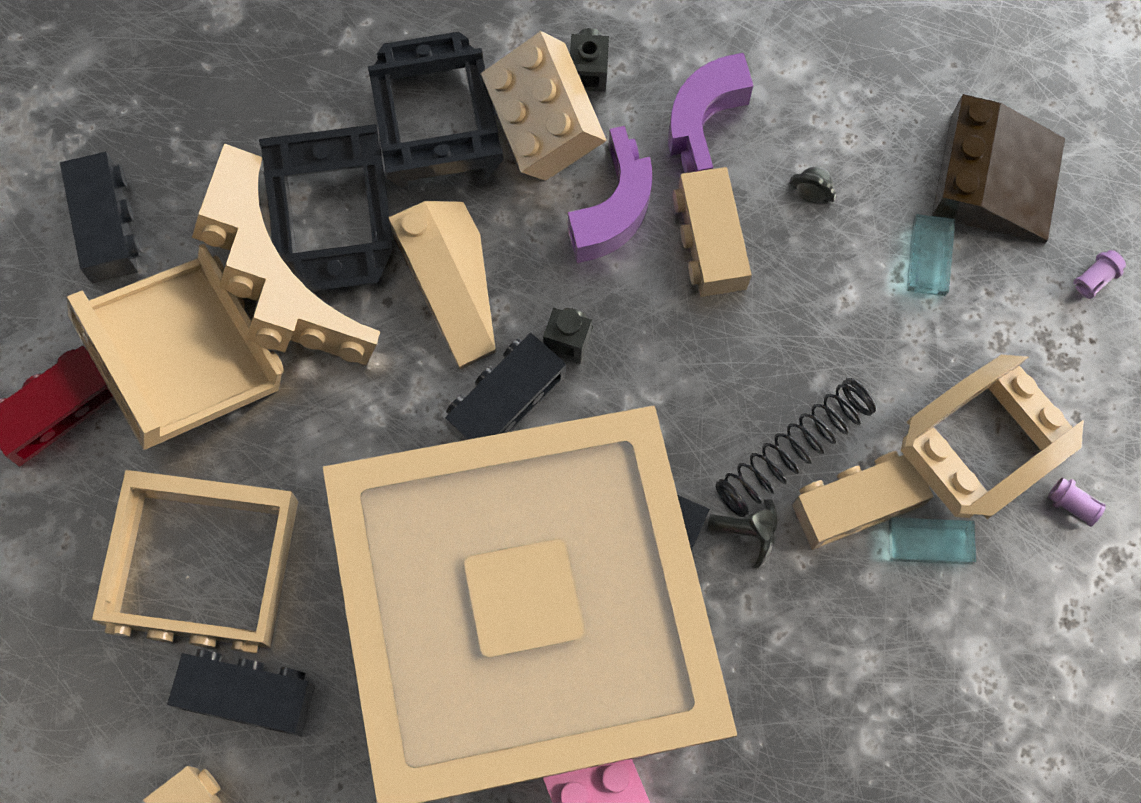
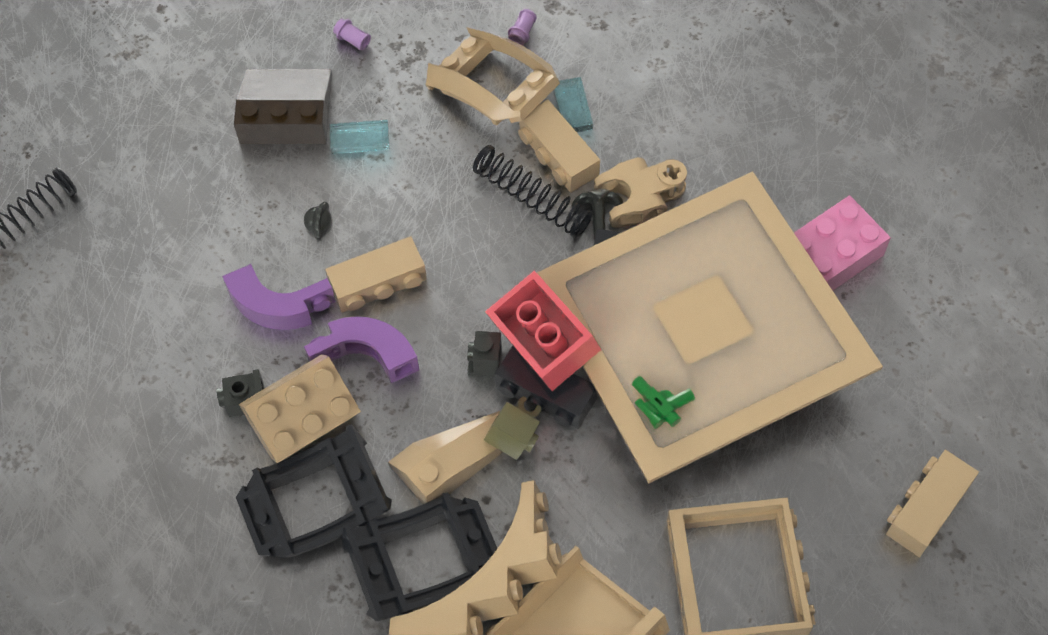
camera: 100 degrees left, 10 degrees down
black brick [167,649,315,737] -> none
none -> olive brick [484,396,541,460]
none -> coral brick [485,270,601,391]
none -> tan piece [594,157,687,228]
none -> green piece [631,376,695,429]

